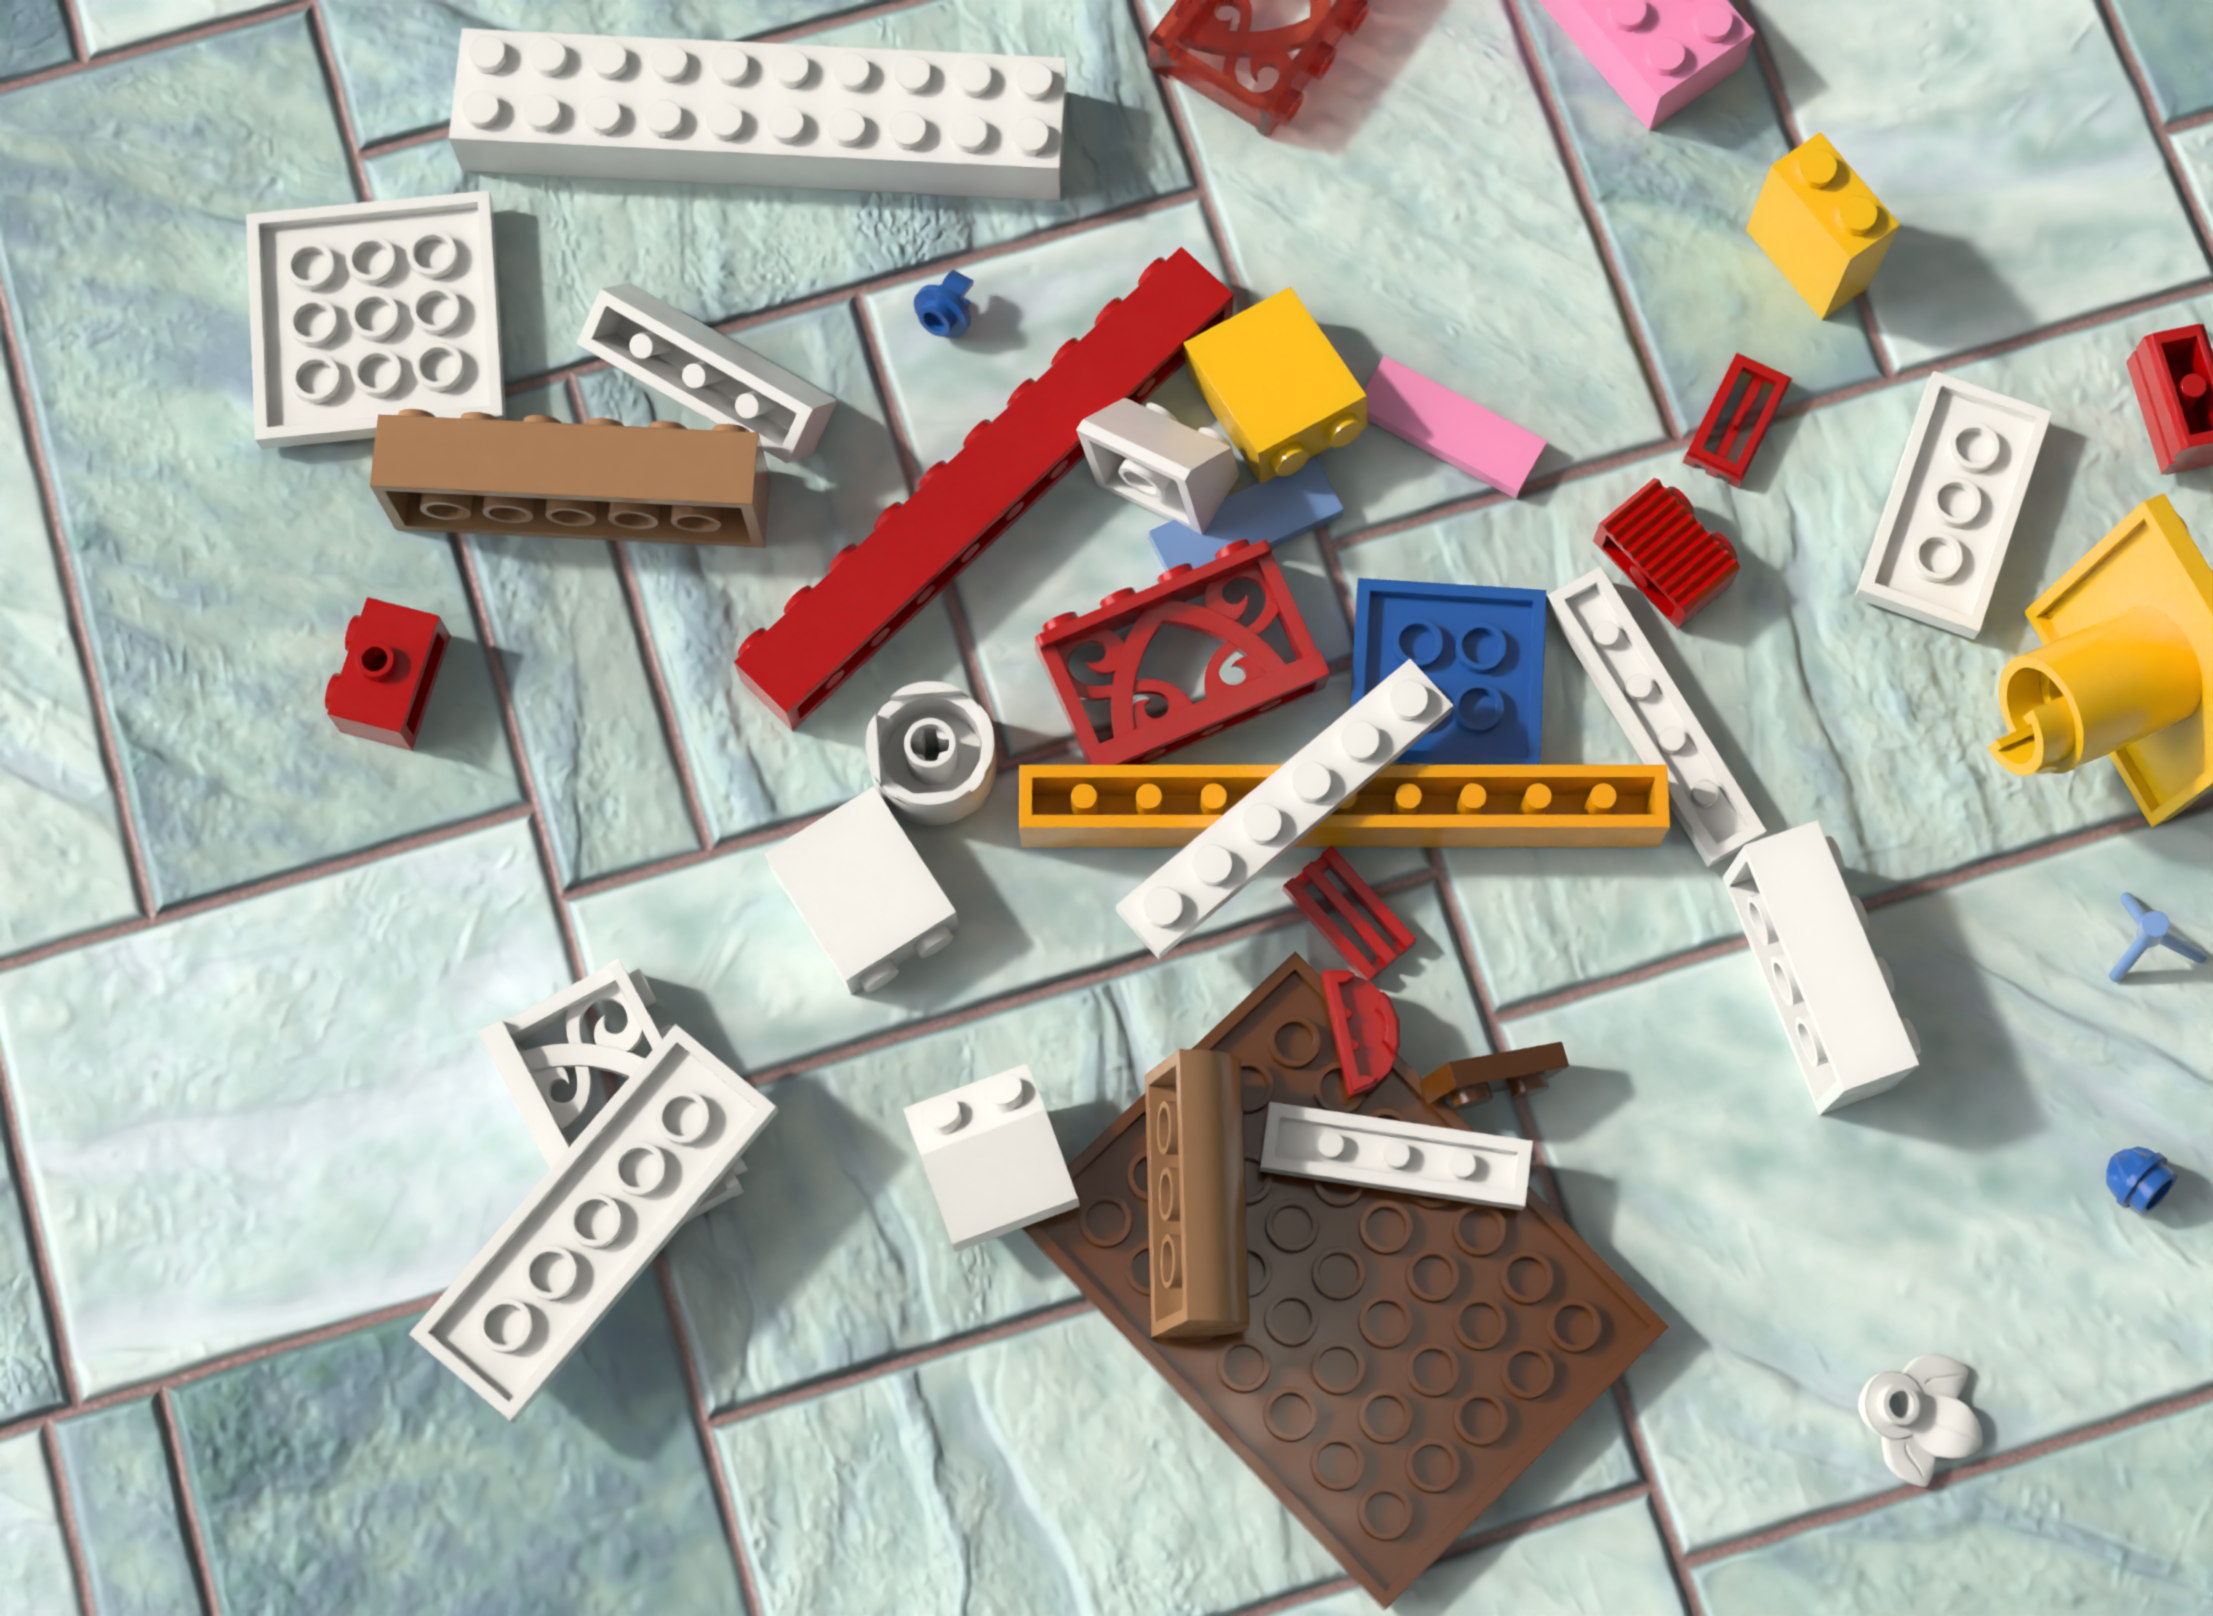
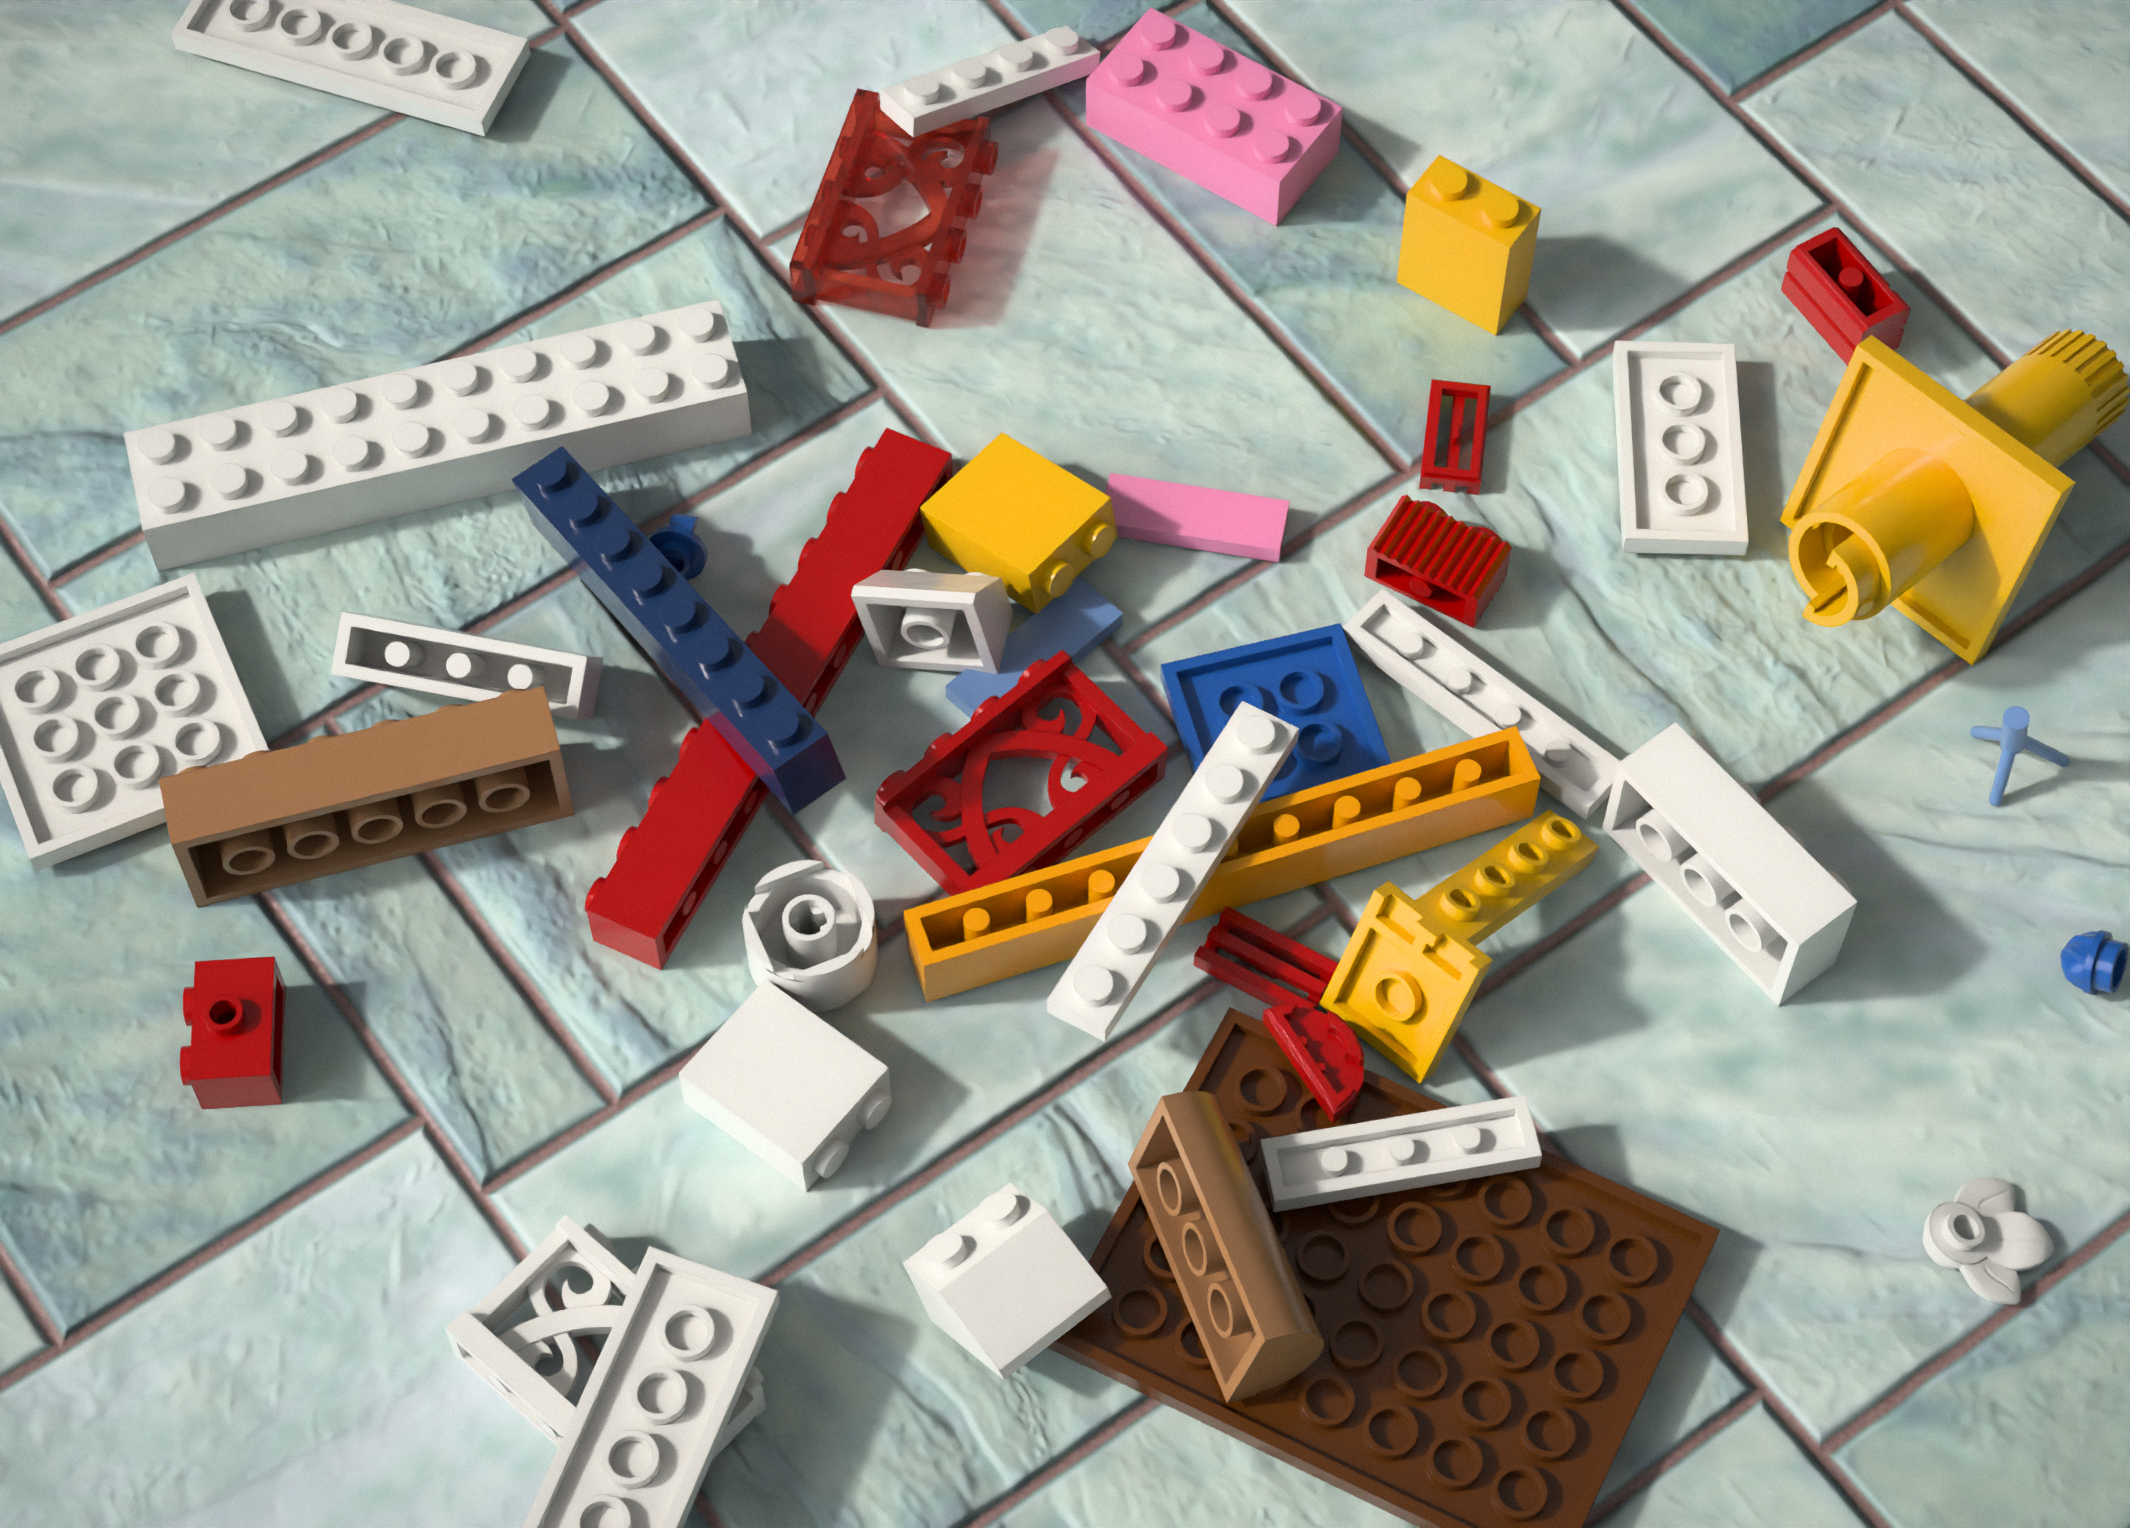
camera: 20 degrees left, 15 degrees down
reddish brown plate [1420,1041,1569,1110] -> none
none -> dark blue brick [511,446,846,815]
none -> yellow bracket [1319,809,1600,1084]

